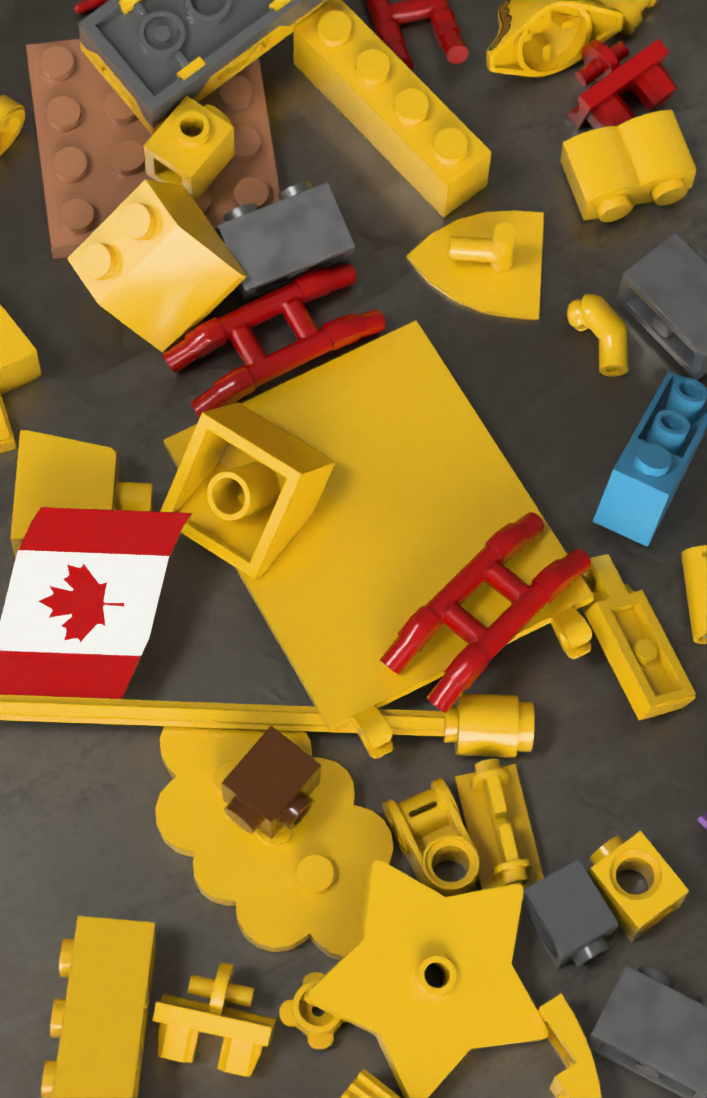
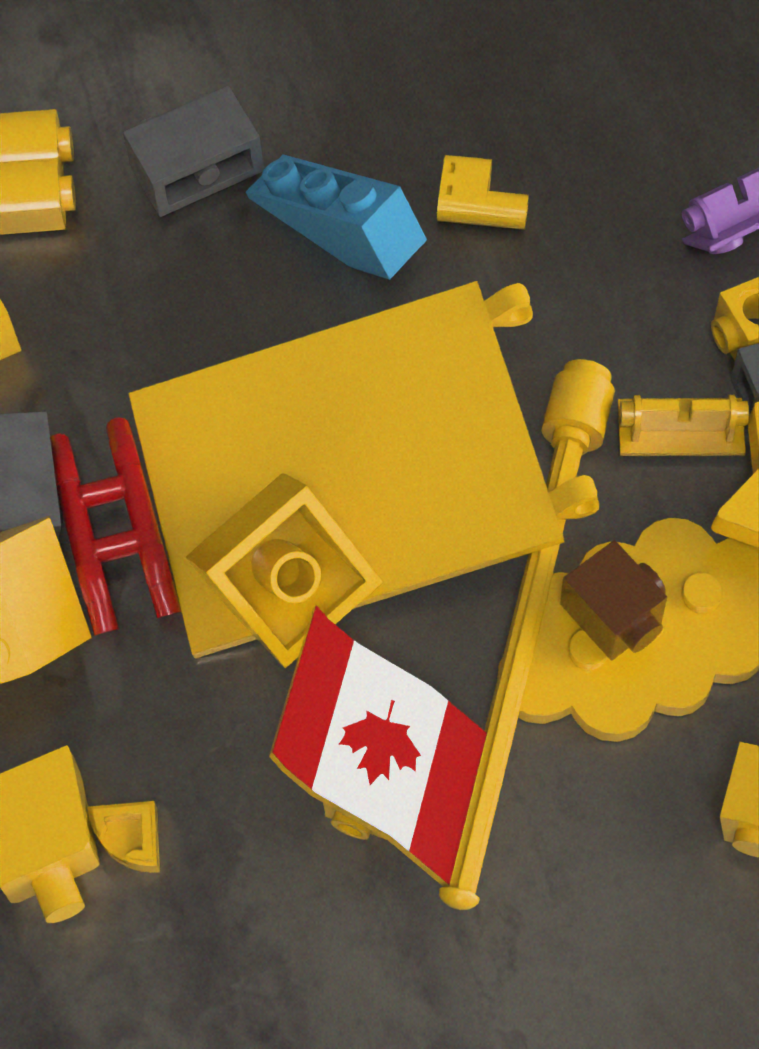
camera: 70 degrees left, 5 degrees down
yellow torso [10,430,153,559] -> none
red piece [380,512,591,713] -> none
yellow piece [382,777,480,897] -> none
yellow shield [407,210,544,320] -> none
yellow arm [567,294,629,377] -> none
yellow hinge [581,554,696,721] -> none

